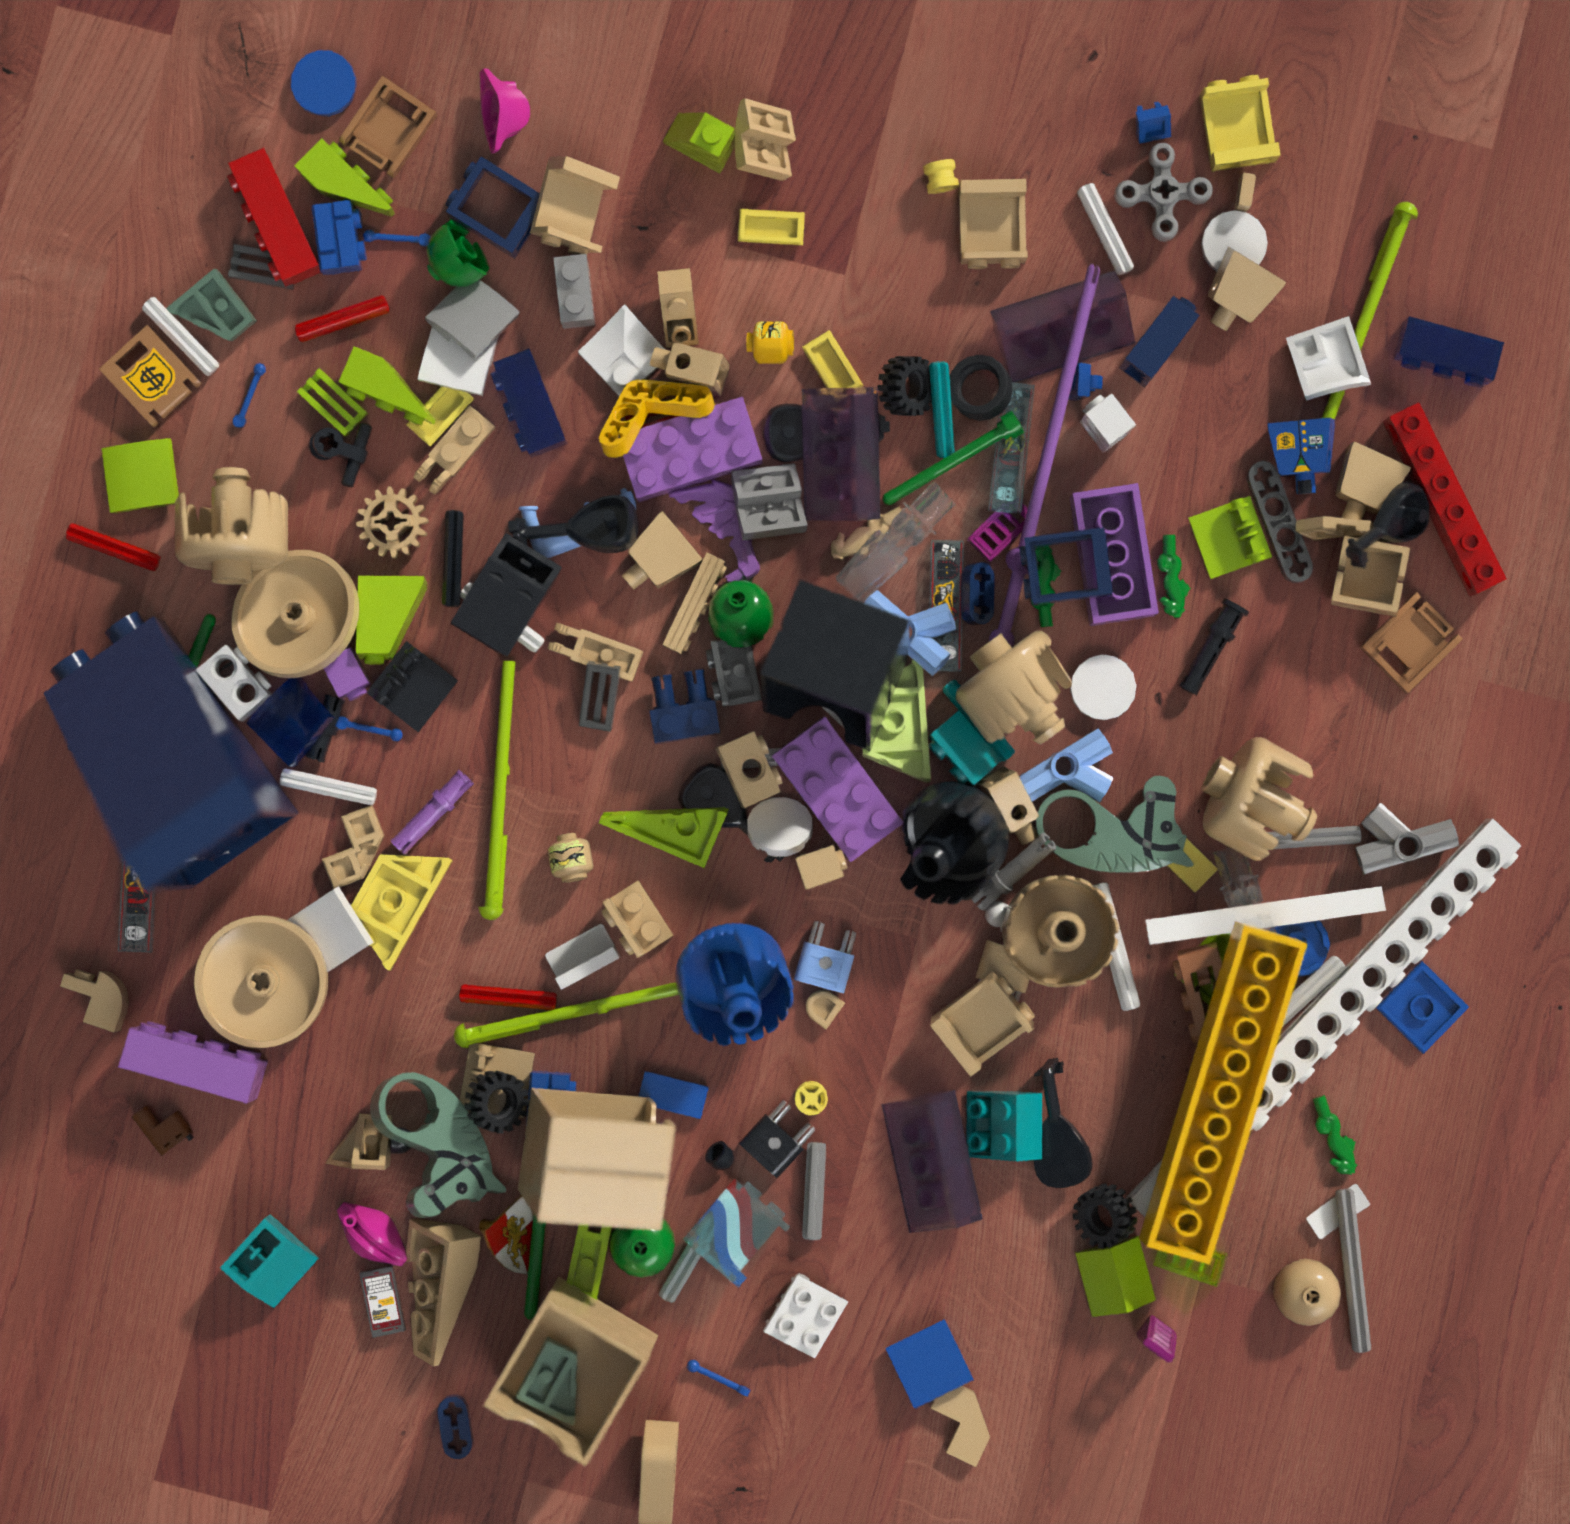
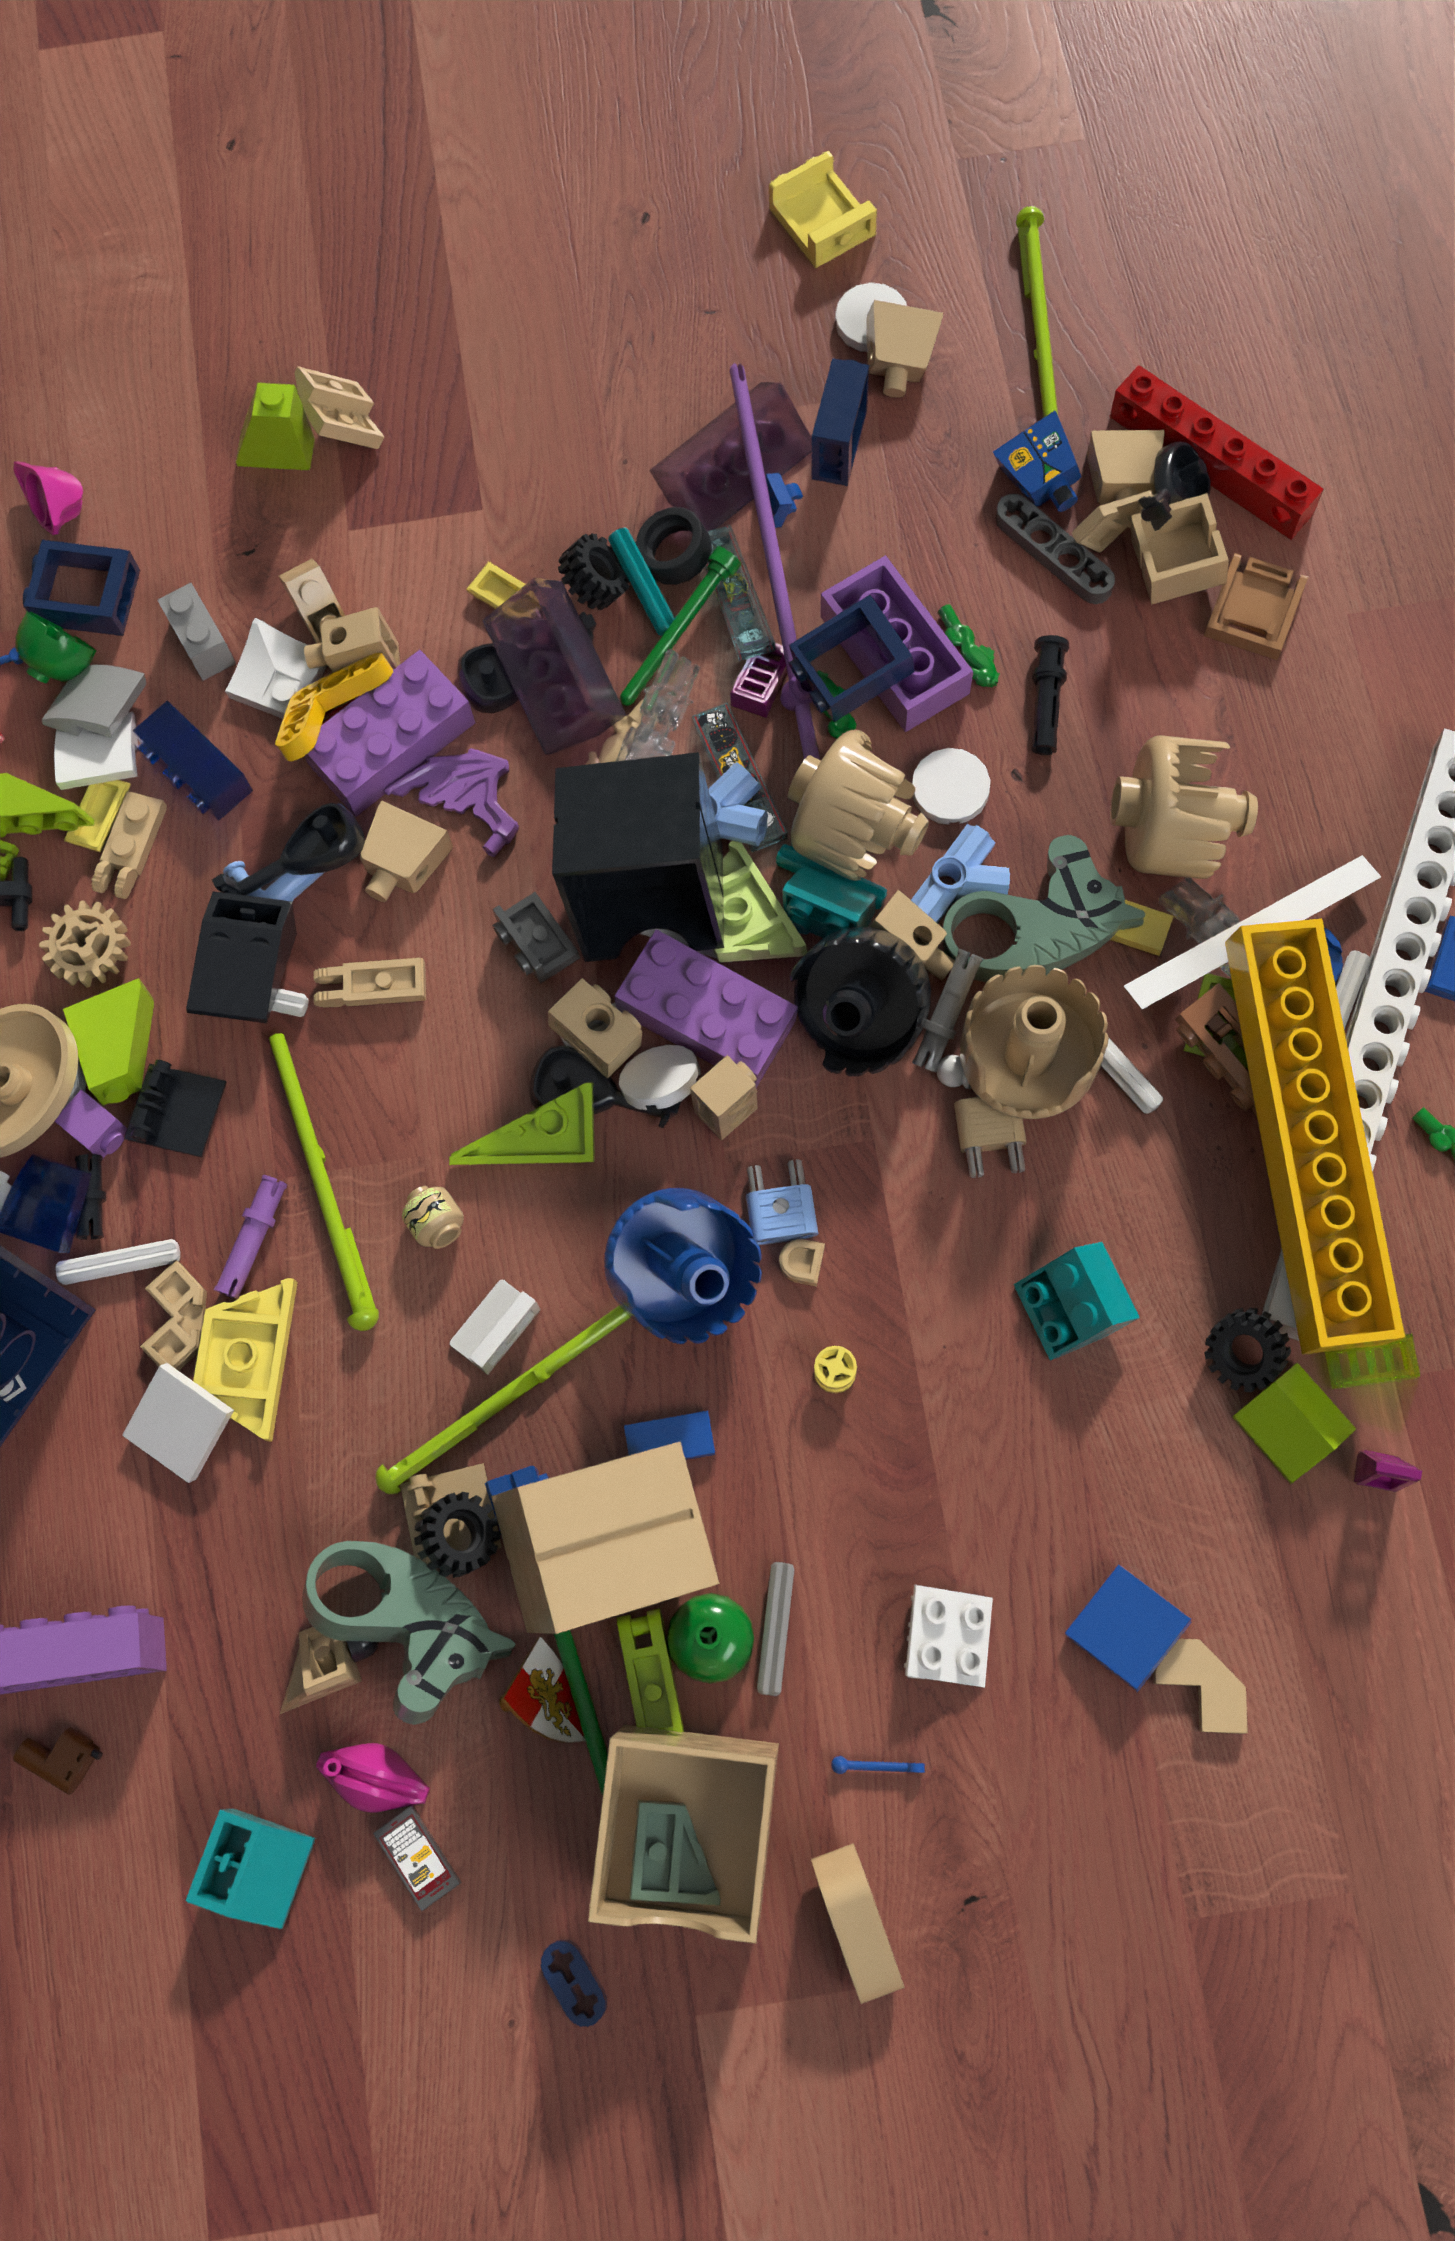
camera: 15 degrees left, 15 degrees down
tan dish [194,915,328,1048] -> none
blue hinge [336,716,403,741] -> none
tan wedge [406,1219,481,1367] -> none
black axle [442,510,464,607] -> none
red axle [459,984,557,1010] -> none
tan panel [530,156,620,255] -> none
dark grey tile [579,661,621,732] -> none
tan bracket [601,880,674,958] -> none
dark blue brick [650,669,721,744] -> none
tan piece [662,553,727,655] -> none
clear light blue panel [683,1179,790,1288] -> none
black hinge [705,1141,734,1170] -> none
green cylinder [708,580,774,647] -> none
light grey slope [731,463,808,540] -> none
light yellow tile [738,209,805,246] -> none
black piece [739,1101,815,1178] -> none
yellow head [746,321,794,364] -> none
light grey axle [802,1142,826,1240] -> none
clear purple slope [881,1090,983,1233] -> none
light yellow wheel [923,159,960,194] -> none
tan panel [930,971,1035,1077] -> none
tan panel [959,179,1028,269] -> none
dark blue beam [961,562,995,625] -> none
black piece [1033,1058,1093,1188] -> none
white axle [1078,183,1134,275] -> none
white brick [1080,394,1136,453] -> none
light grey gear [1114,143,1213,242] -> none
blue tile [1136,102,1171,144] -> none
lime hinge [1188,496,1272,579] -> none
tan tile [1234,173,1256,212] -> none
light grey axle [1267,826,1361,849] -> none
white plate [1286,316,1371,401] -> none
light grey piece [1355,803,1459,875] -> none
clear blue brick [1393,316,1504,387] -> none

